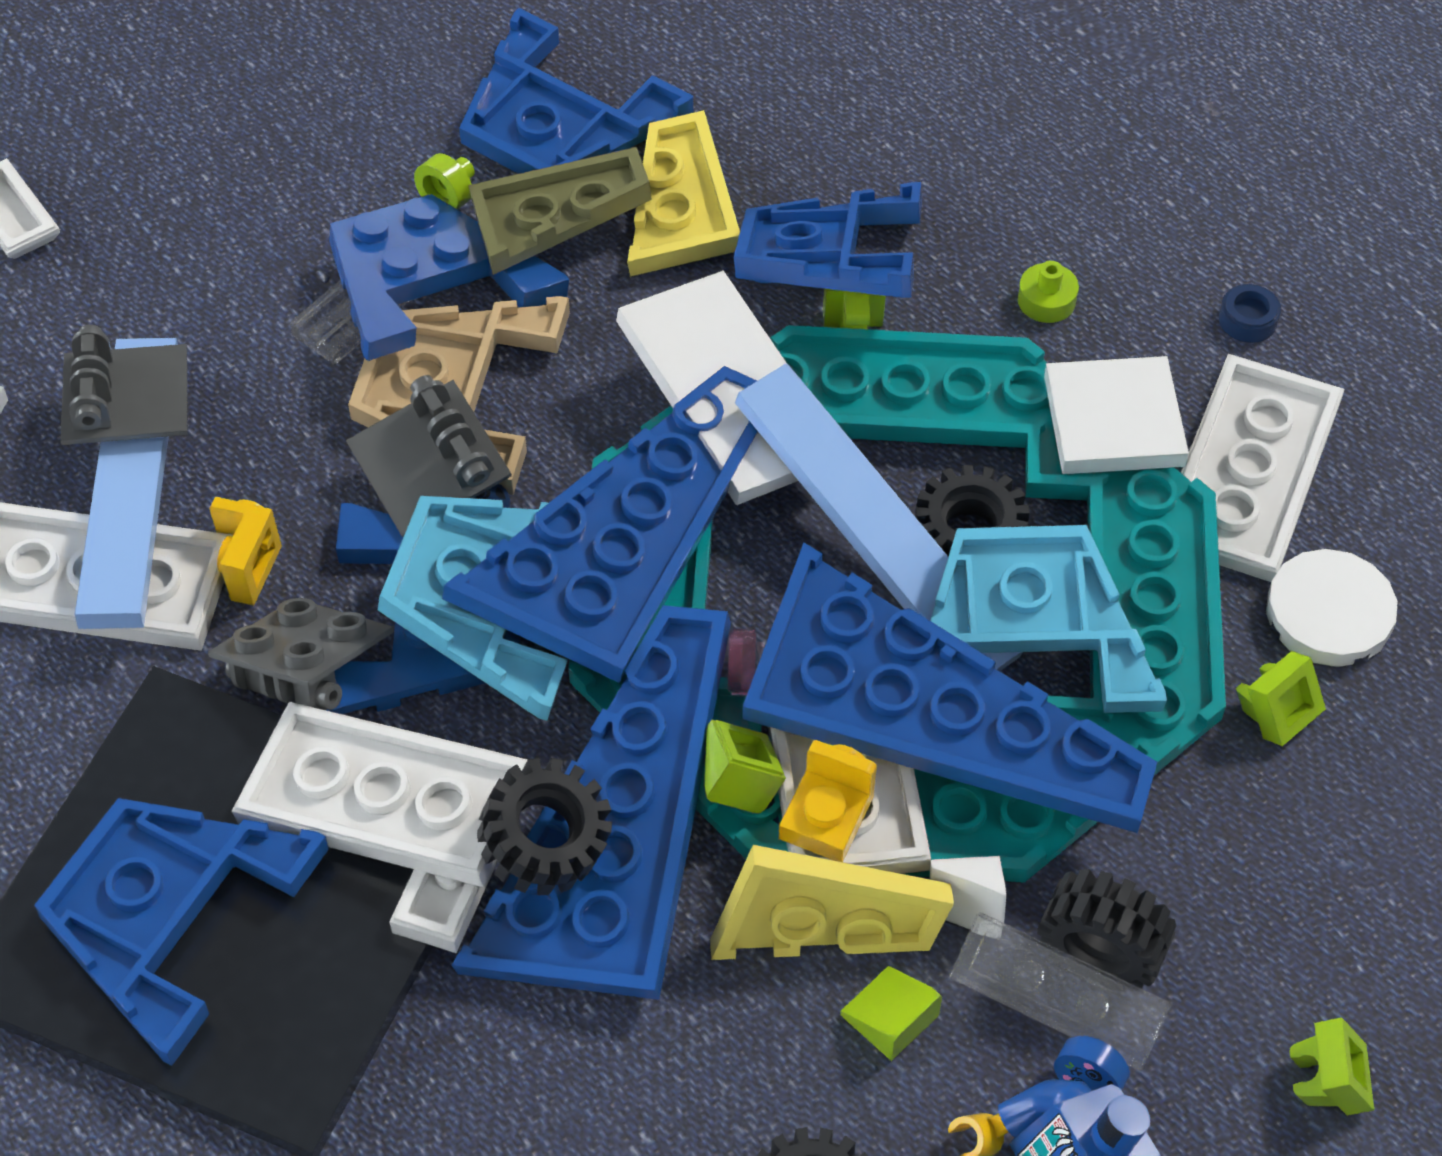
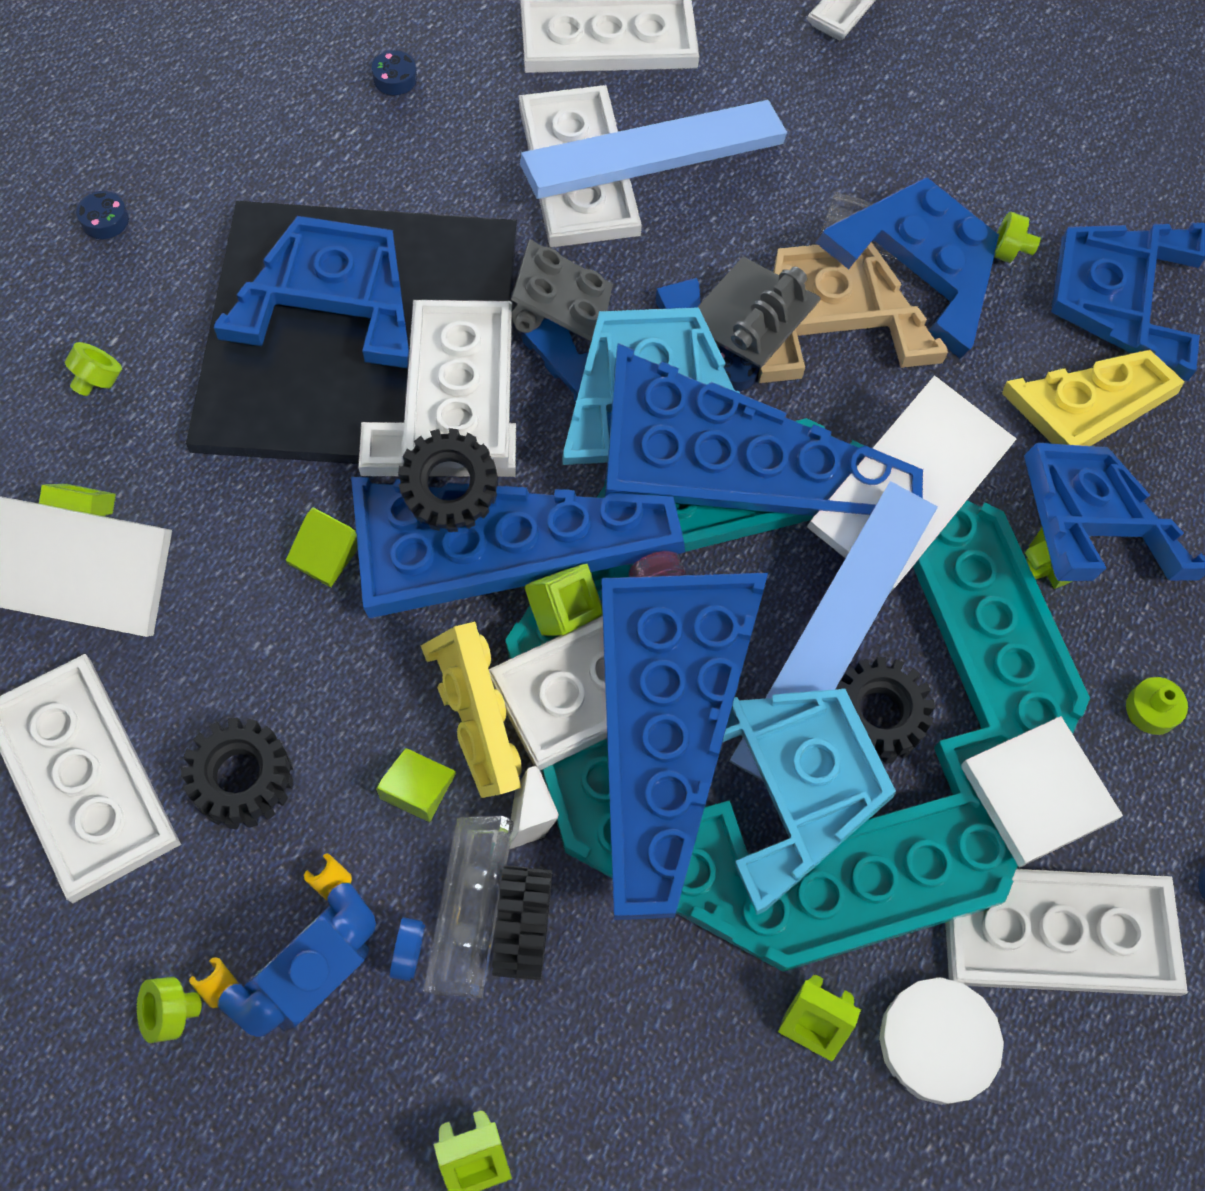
camera: 65 degrees right, 10 degrees up
dark grey hinge [61,325,188,445] -> none
yellow bracket [209,497,282,606] -> none
olive wing [468,147,652,275] -> none
yellow bracket [779,740,877,862] -> none
none -> lime slope [286,507,358,587]

